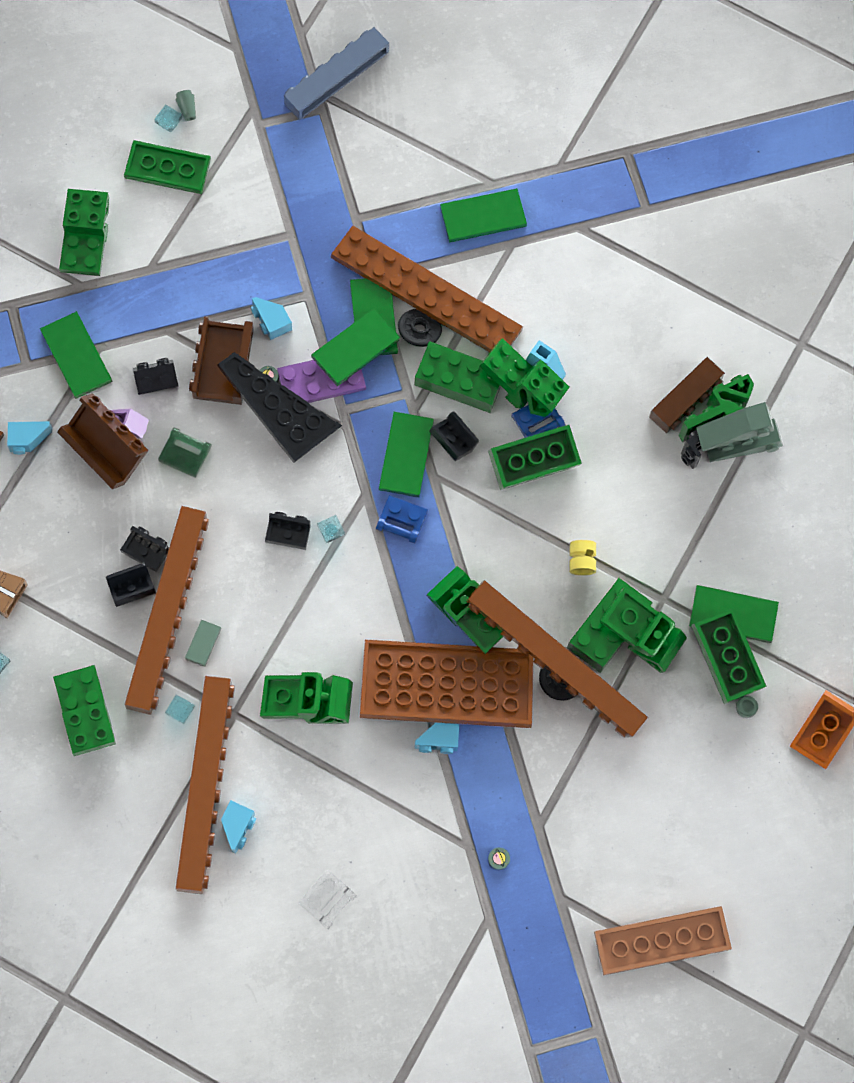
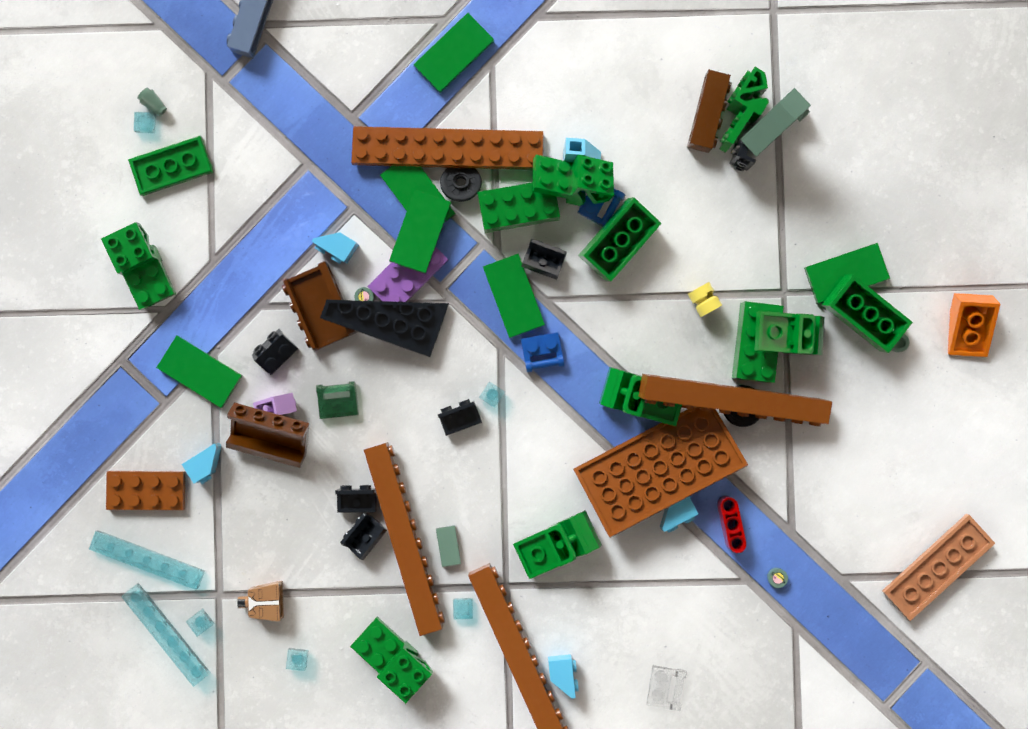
camera: 25 degrees left, 15 degrees up
none -> red beam [717,496,746,553]

